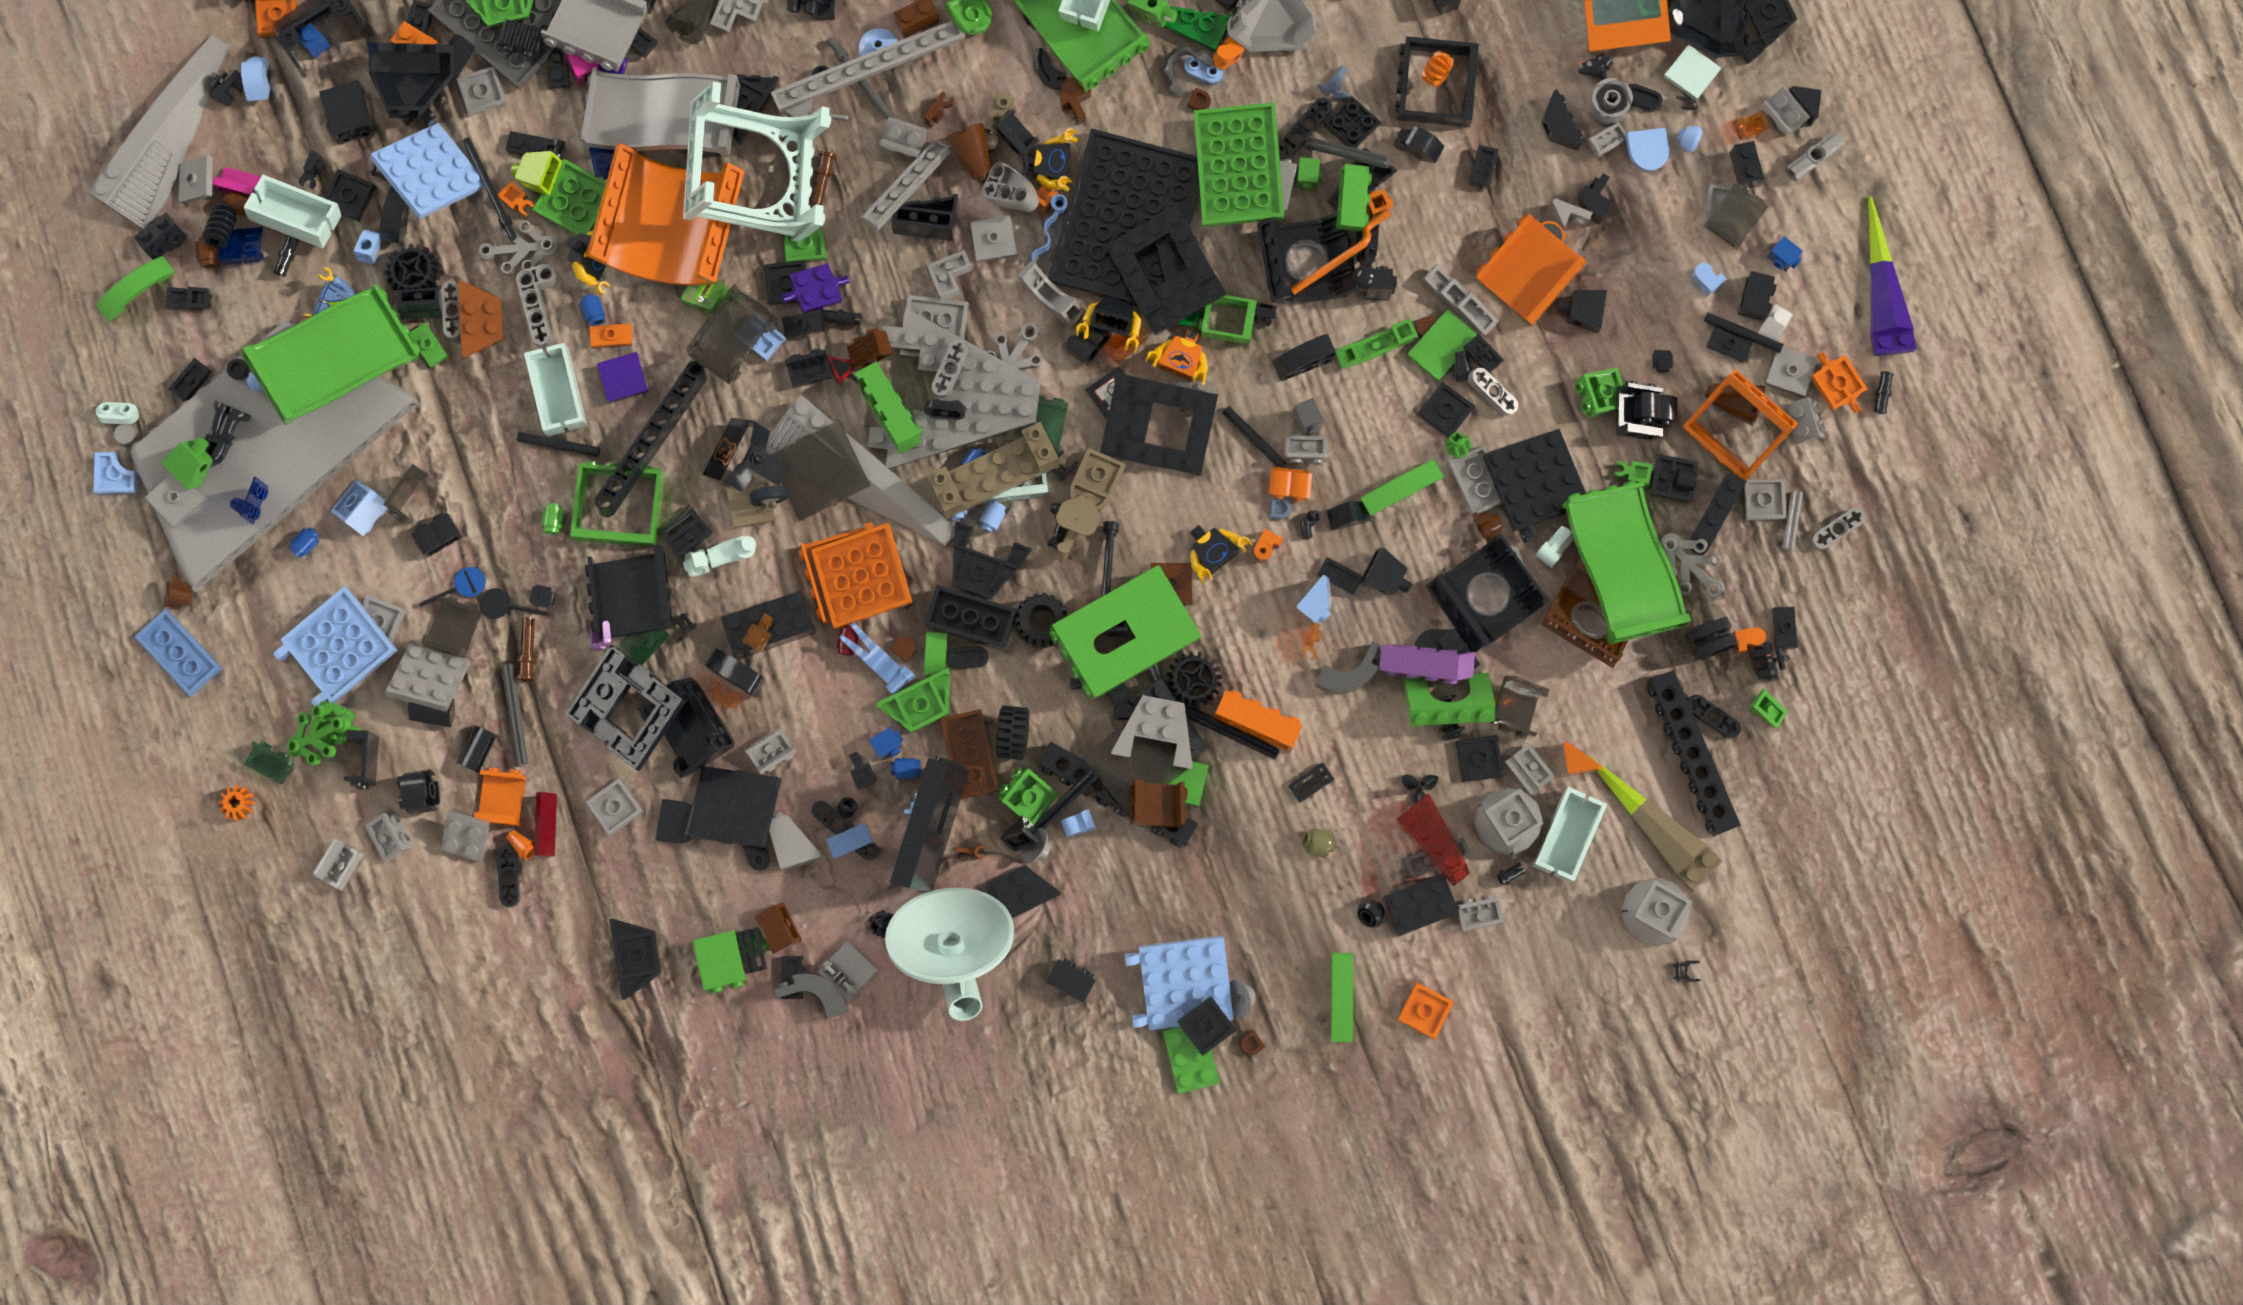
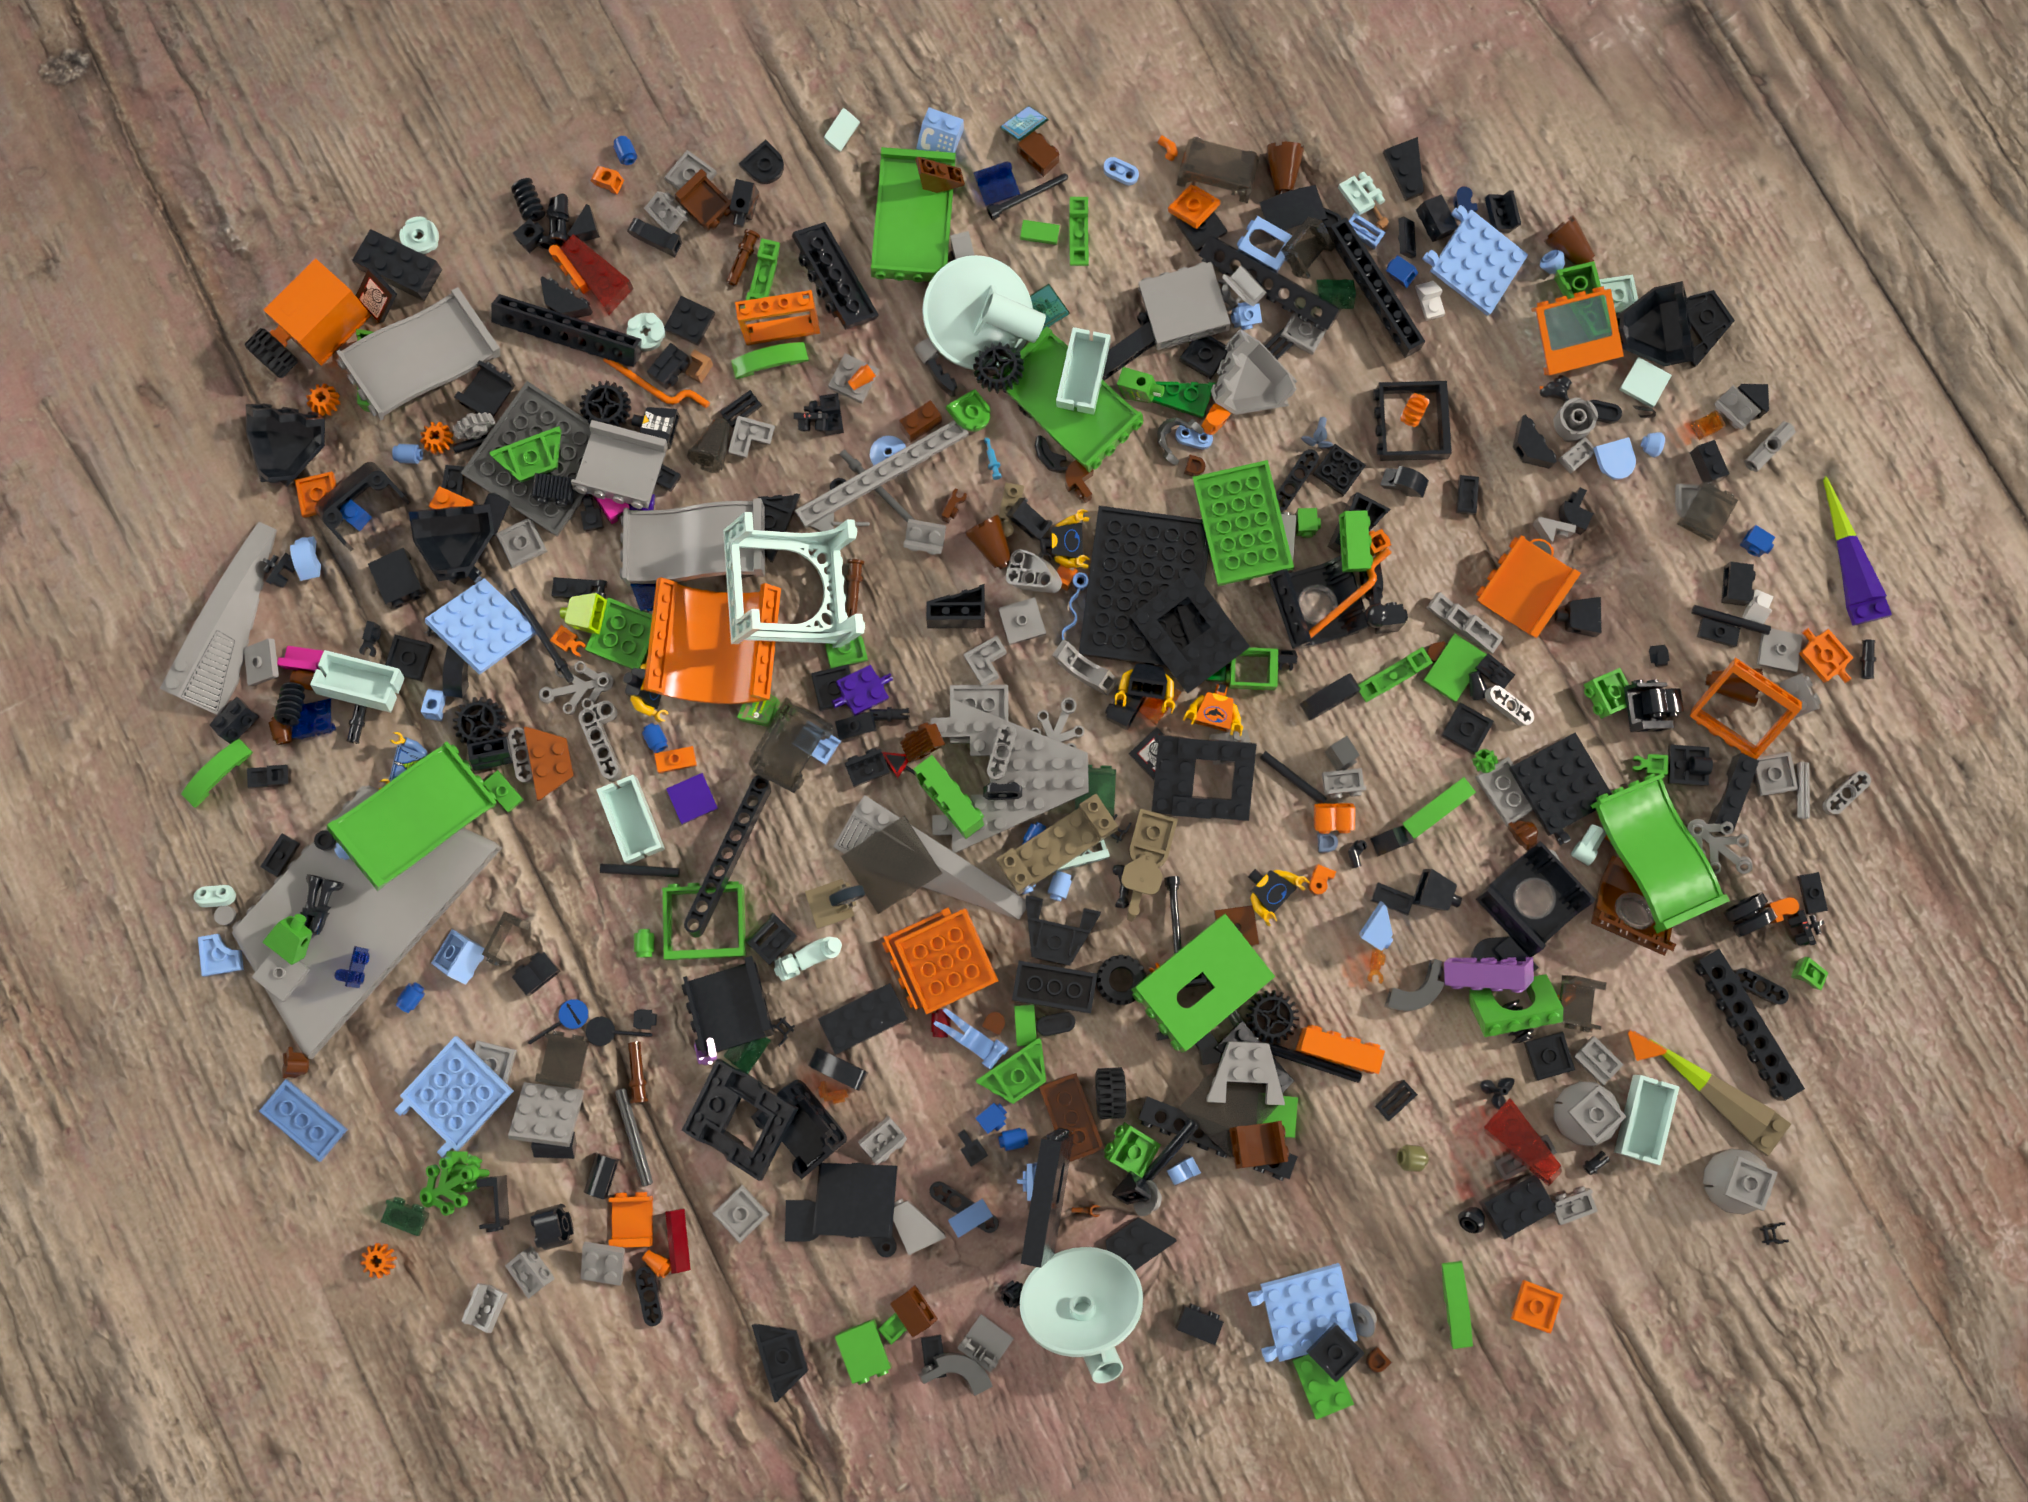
camera: 10 degrees left, 0 degrees up
black piece [702,418,789,492] -> none
black tile [737,927,768,974] -> none
clear orange plate [742,613,774,652] -> none
black axle [837,797,858,818] -> none
light grey tile [861,139,952,231] -> none
dark grey axle [1305,137,1391,168] -> none
light blue leg [1692,263,1726,297] -> none
none -> dark azure piece [984,438,1002,480]

